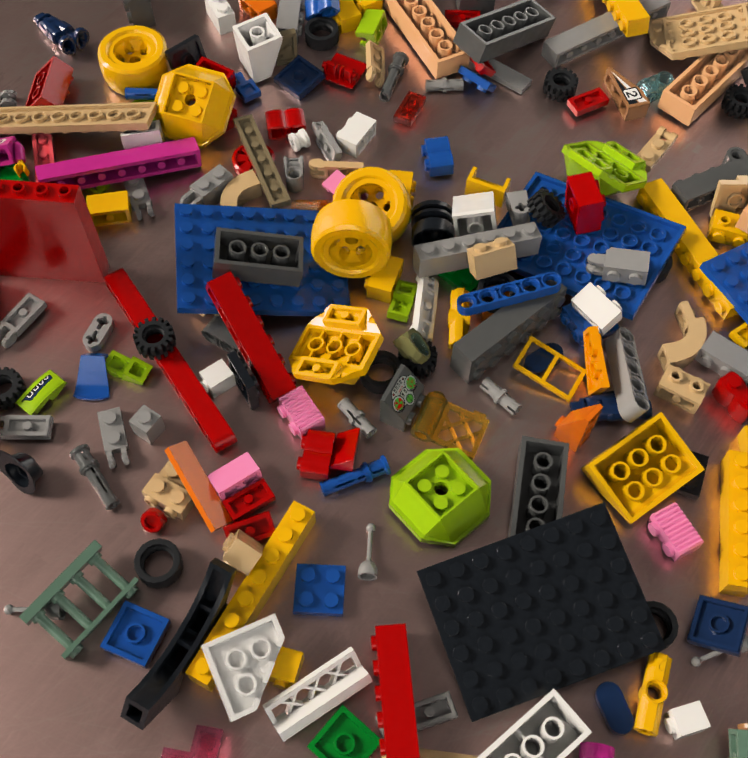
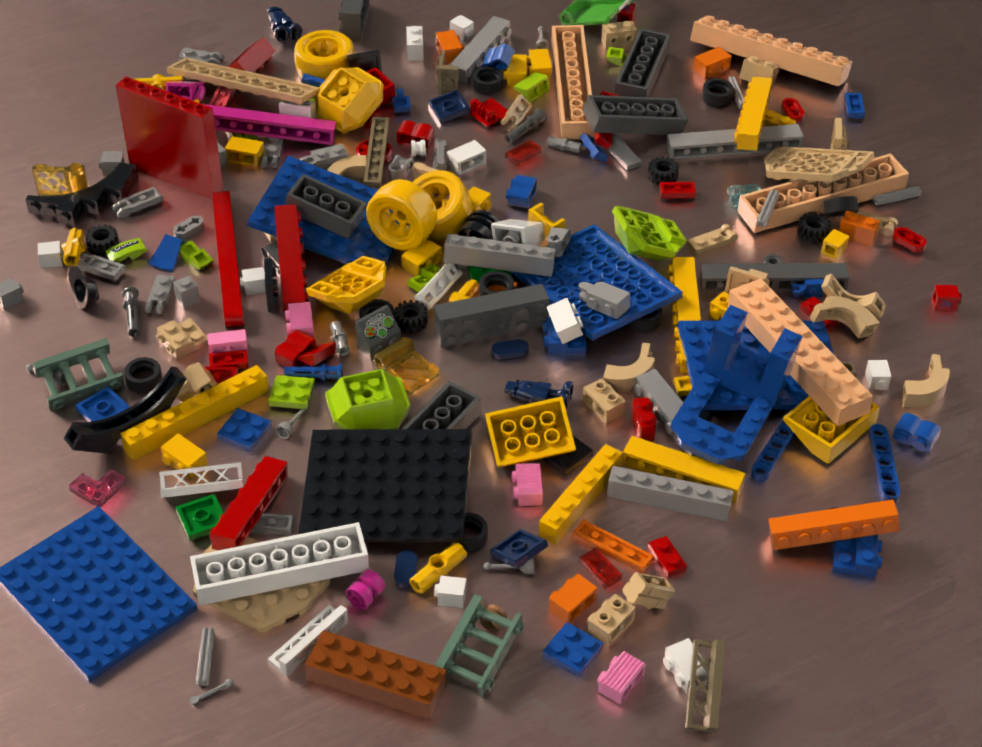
camera: 25 degrees right, 15 degrees down
black tyre [133,317,176,360] -> none
red tile [140,508,168,533] -> none
orange tile [164,441,233,533] -> none
white plate [201,613,285,722] -> none
white slope [232,13,283,83] -> none
olive rock [393,328,431,364] -> none
blue beam [457,272,562,316] -> none
tan brick [467,237,518,280] -> none
light grey pin [480,377,522,416] -> none
yellow window [512,335,586,402] -> none
black tyre [527,188,566,228] -> none
orange slope [554,404,603,452] -> none
red brick [564,172,606,235] -> none
light orange wing [583,326,610,396] -> none
medium nougat slope [603,67,650,121] -> none
light grey beam [604,327,650,423] -> none
none -> lime plate [268,375,315,409]
none -> light grey axle [756,189,779,228]

